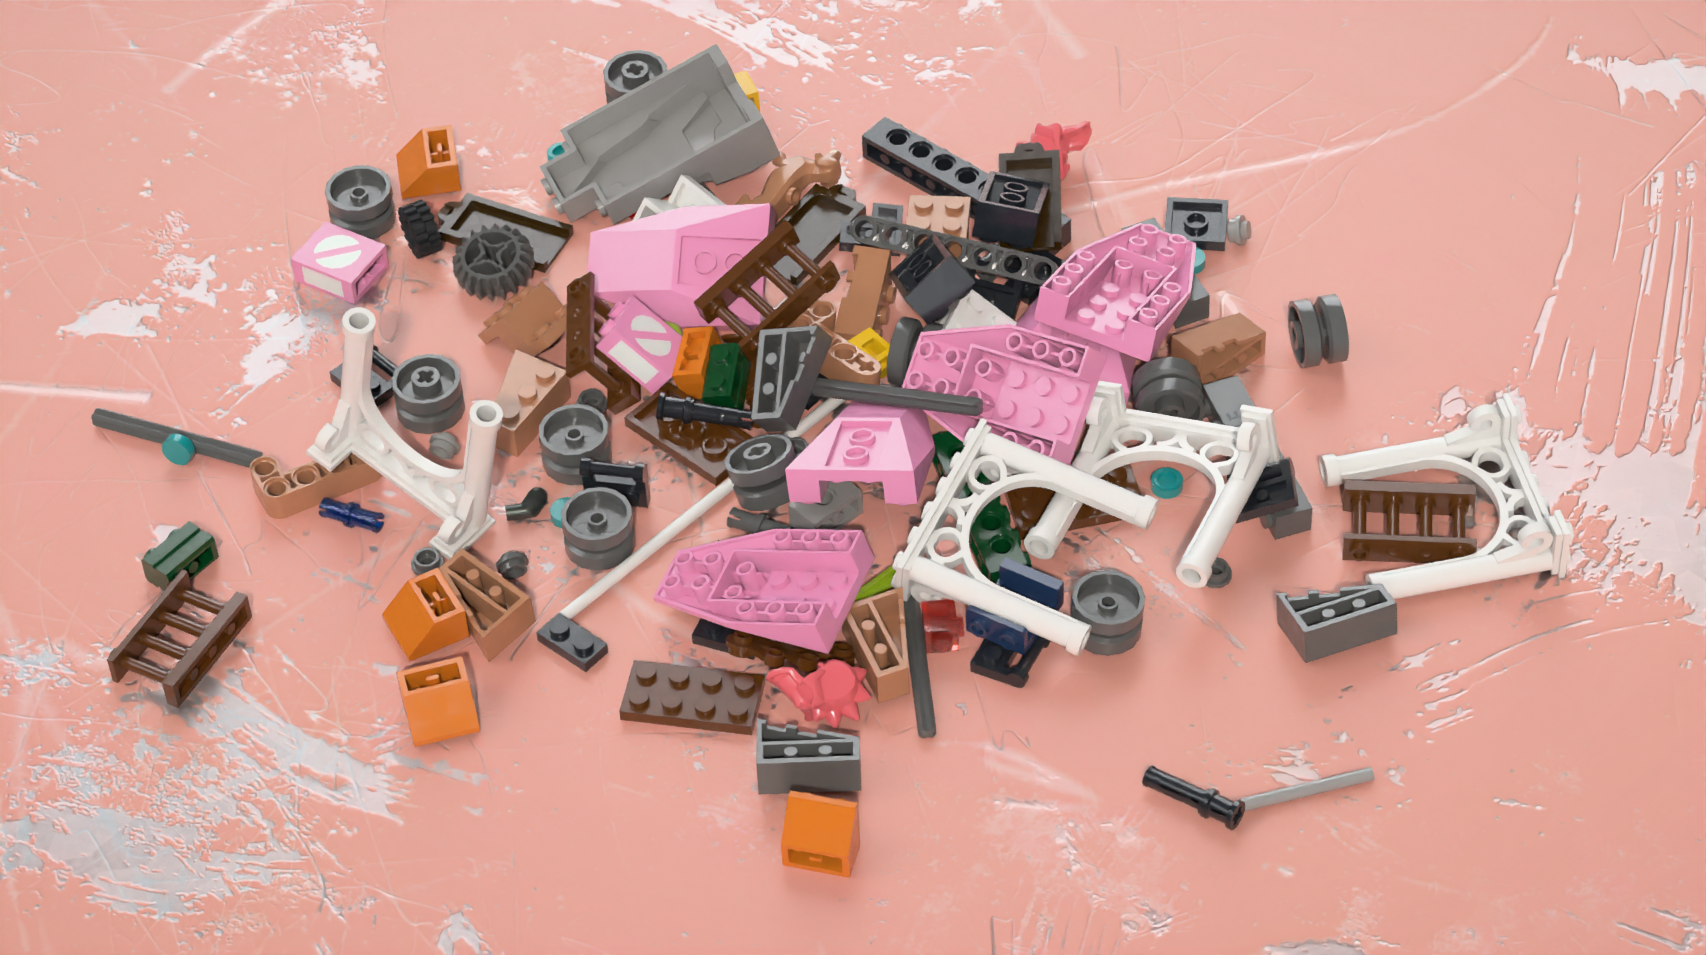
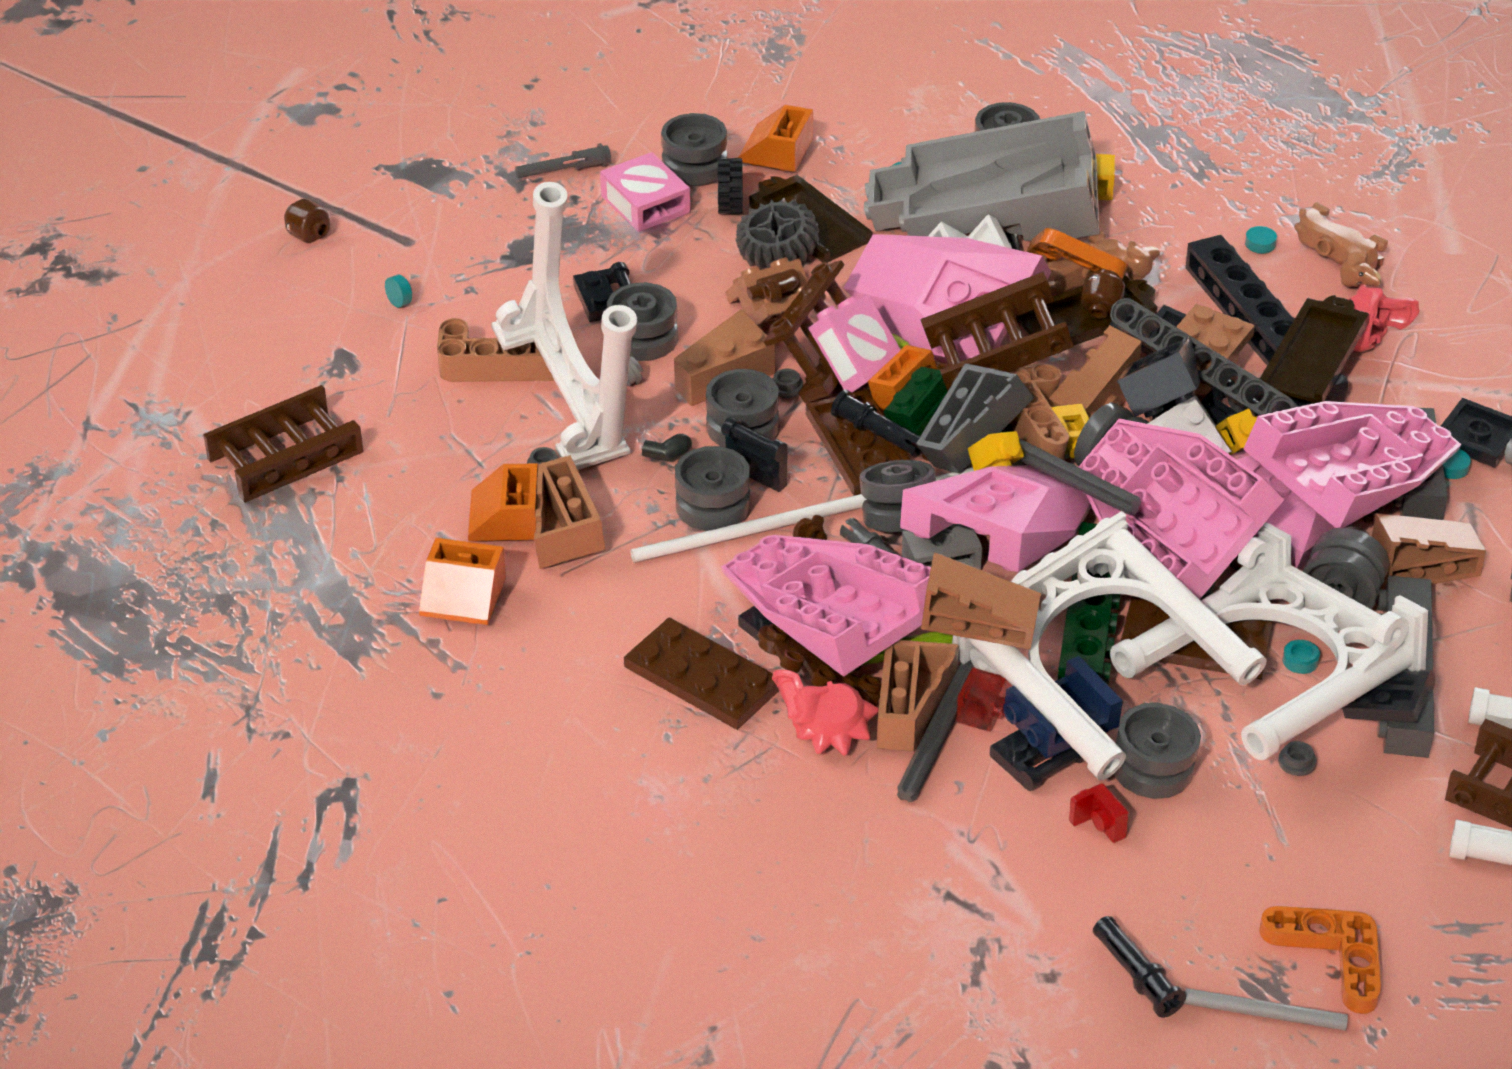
camera: 25 degrees right, 5 degrees down
dark grey axle [91,408,263,468] -> none
brick [141,521,219,591] -> none
clear blue pin [319,497,384,533] -> none
dark grey plate [496,551,529,580] -> none
plate [536,613,608,672] -> none
dark grey wedge [756,718,862,795] -> none
orange slope [781,790,860,878] -> none
black slope [972,171,1050,249] -> none
dark grey wedge [1276,584,1397,663] -> none
none -> reddish brown head [284,199,330,243]
none -> dark grey pin [515,143,611,178]
none -> reddish brown plant [747,269,801,302]
none -> reddish brown plate [793,515,827,540]
none -> nougat wedge [921,552,1041,650]
none -> yellow brick [967,431,1024,471]
none -> orange beam [1026,228,1128,280]
none -> red bracket [1069,783,1128,843]
none -> reddish brown head [1080,269,1125,319]
none -> yellow brick [1215,408,1257,455]
none -> teal tile [1245,226,1277,254]
none -> orange beam [1259,906,1381,1014]
none -> nougat animal [1294,202,1388,287]

